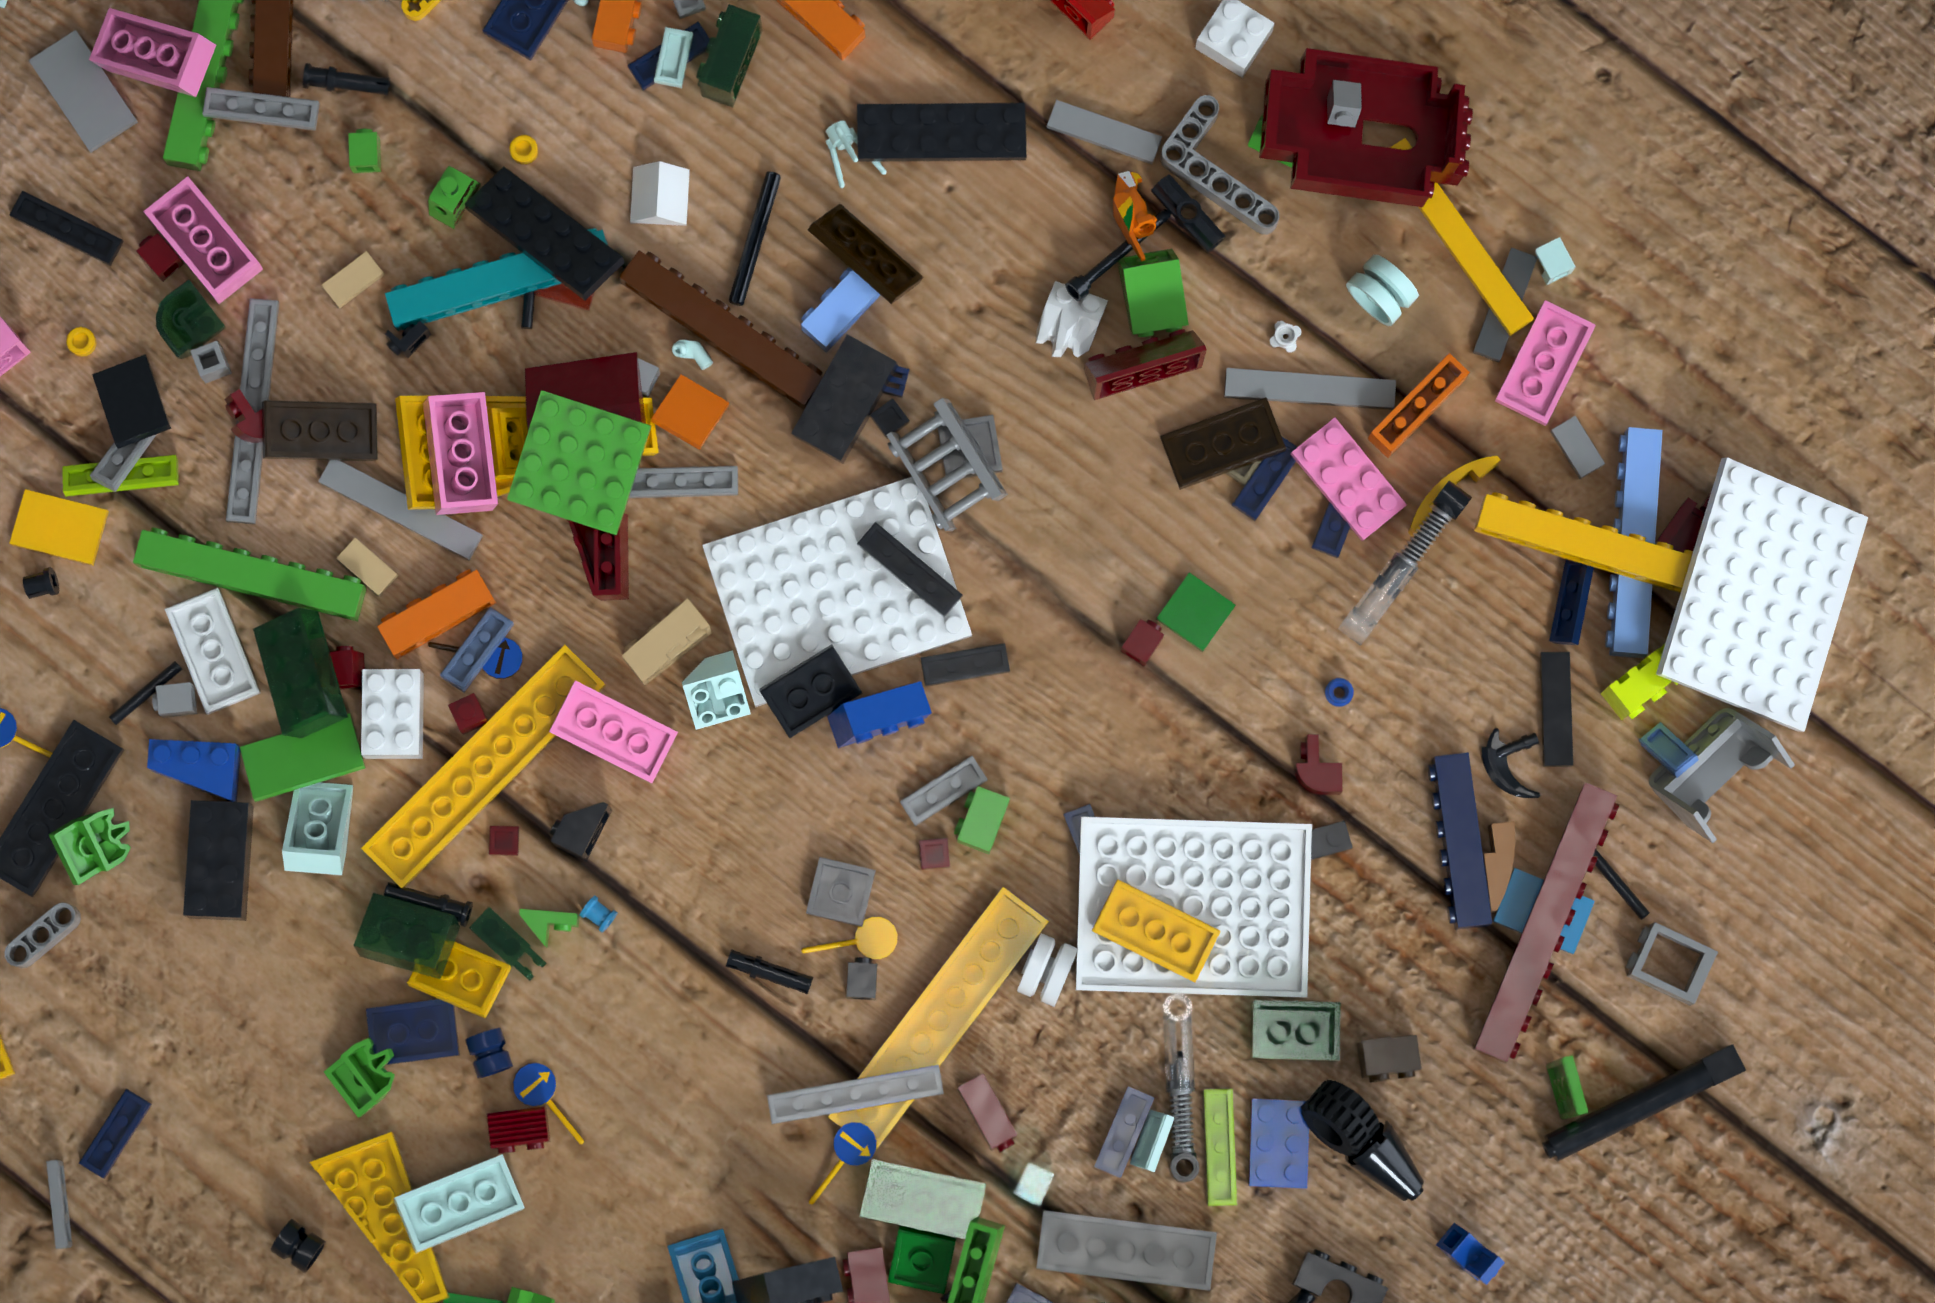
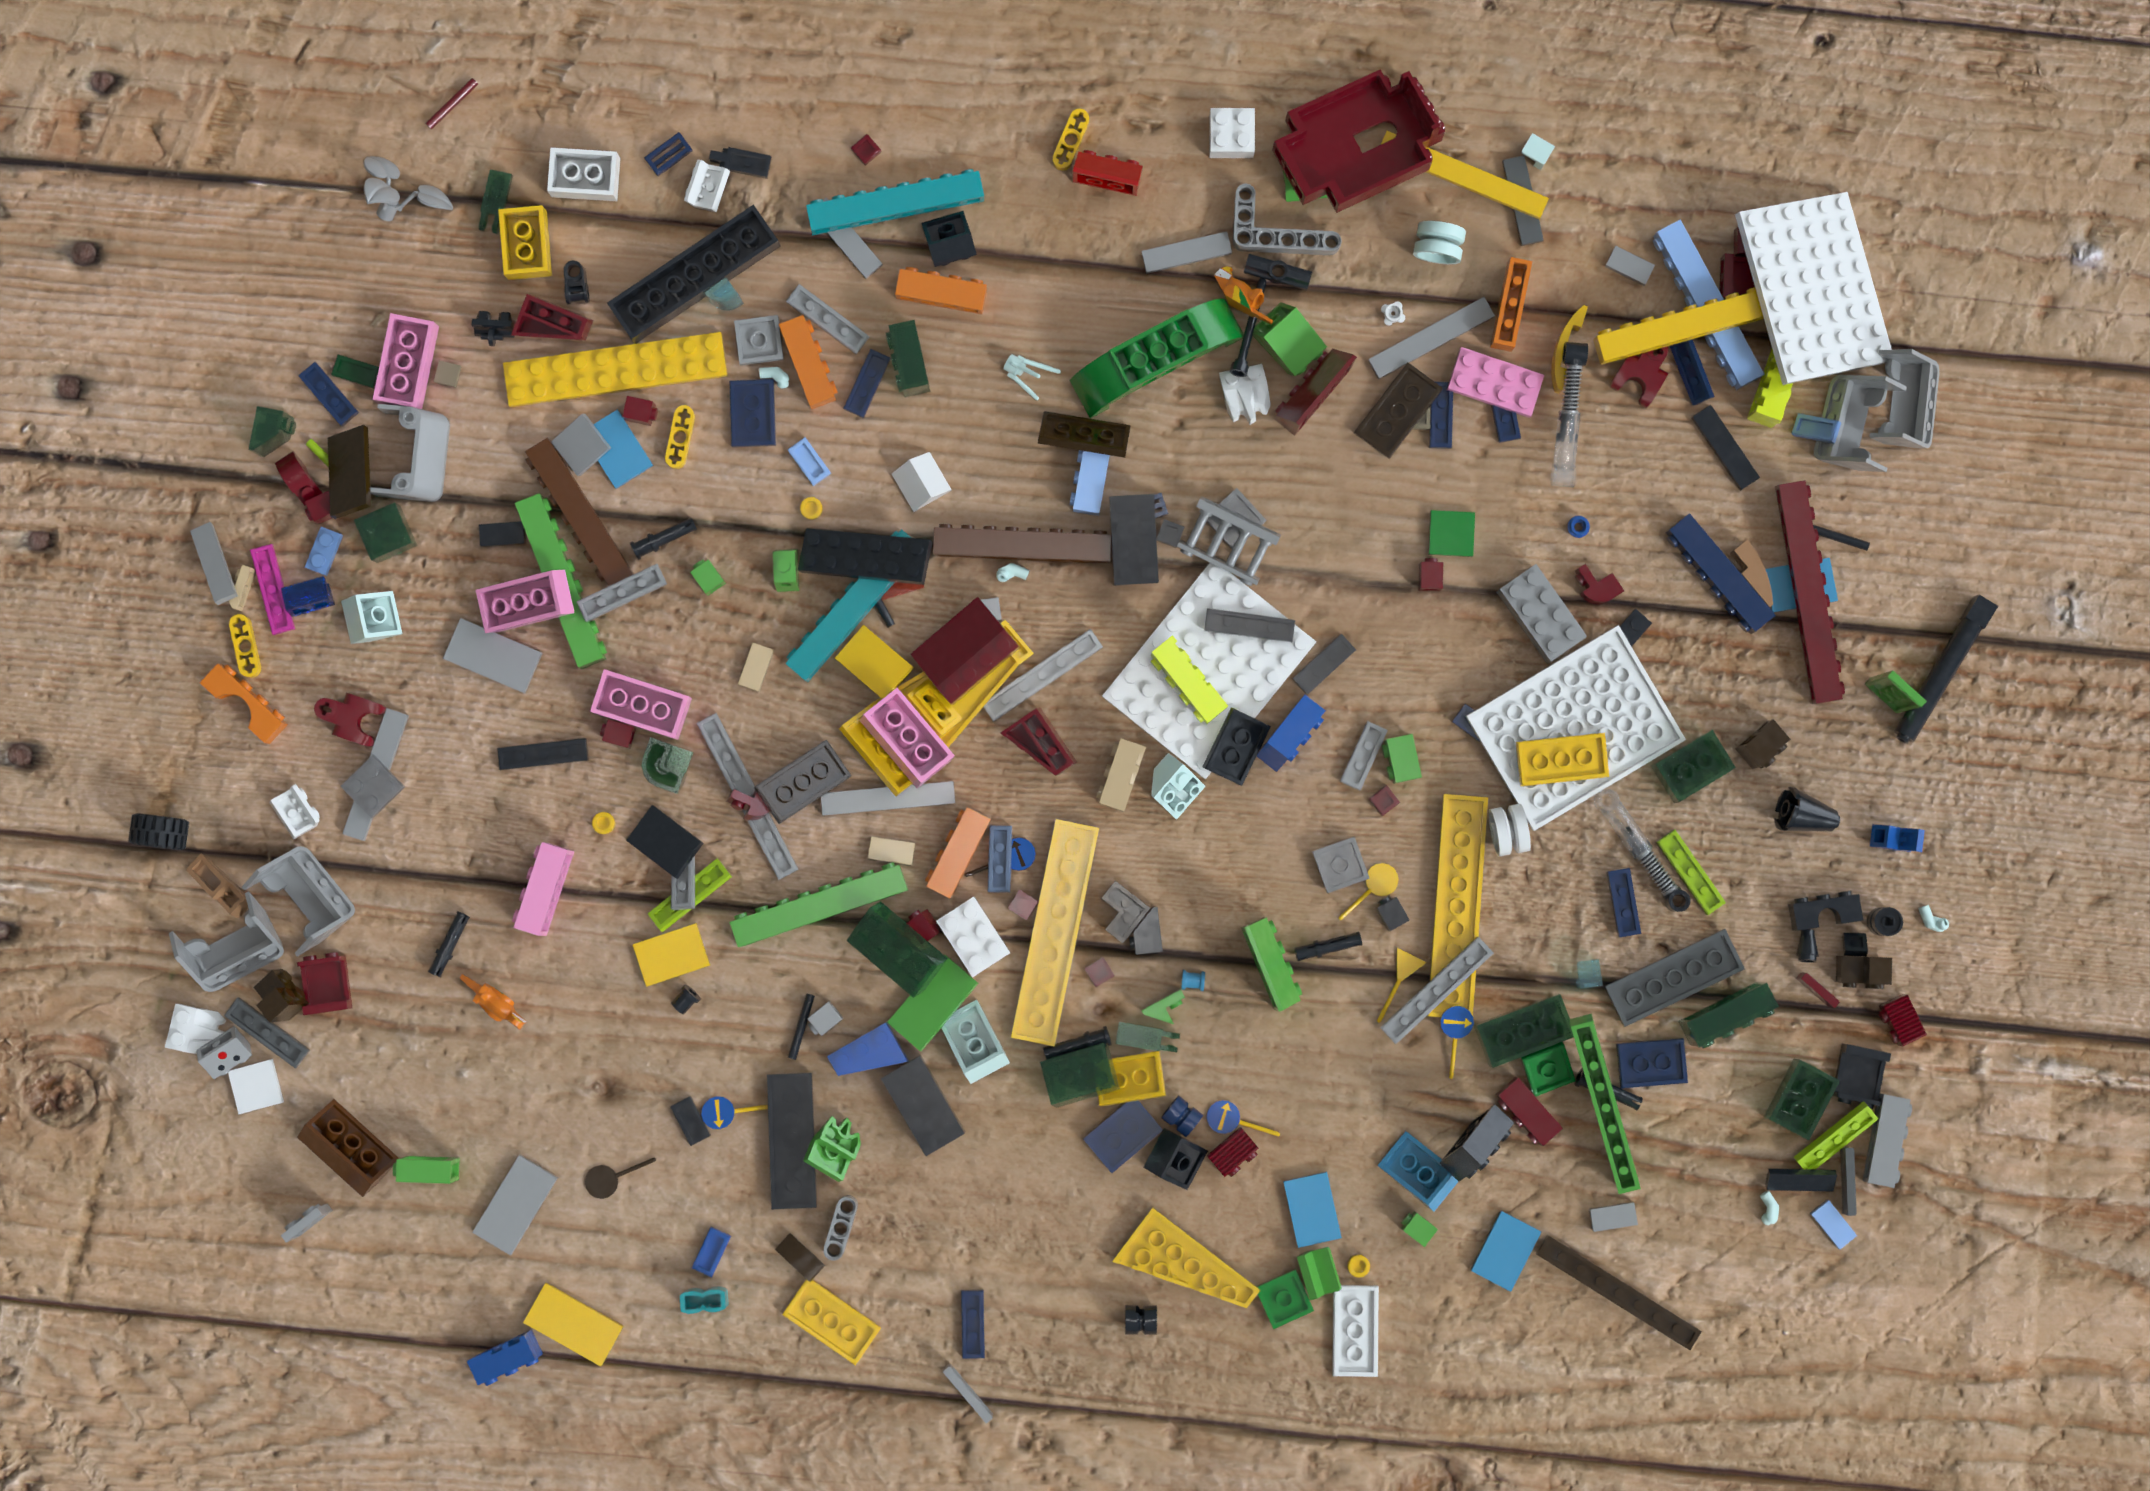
camera: 30 degrees left, 5 degrees up
white tile [165,588,261,715] -> none
light grey brick [190,341,232,384] -> none
bright green plate [324,1038,395,1118] -> none
black bracket [384,321,432,358] -> none
light aqua plate [393,1154,525,1253] -> none
bright green plate [507,390,652,535] -> none
bright pink plate [549,680,678,783] -> none
orange tile [651,374,729,450] -> none
light aqua tile [654,27,693,88] -> none
black axle [729,171,781,306] -> none
black plate [857,103,1027,162] -> none
brick [958,1073,1017,1153] -> none
light aqua tile [1130,1110,1174,1172] -> none
plate [1249,1099,1309,1189] -> none
black tyre [1301,1080,1380,1156] -> none
light grey brick [1327,80,1361,127] -> none
black piece [1481,728,1540,798] -> none
bright pink plate [1495,300,1596,426] -> none
light grey window [1626,922,1718,1006] -> none
none -> light blue tile [788,437,831,486]
none -> yellow tile [835,625,914,699]
none -> green slope [1069,298,1244,419]
none -> brick [1101,881,1150,943]
none -> black slope [1143,1128,1208,1190]
none -> neon yellow wedge [1150,635,1228,724]
none -> bright green slope [1241,917,1302,1012]
none -> dark azure tile [1283,1172,1342,1248]
none -> yellow piece [1377,948,1427,1023]
none -> light grey brick [1497,564,1587,664]
none -> dark red piece [1610,346,1669,408]
none -> light grey windscreen [1869,349,1939,448]

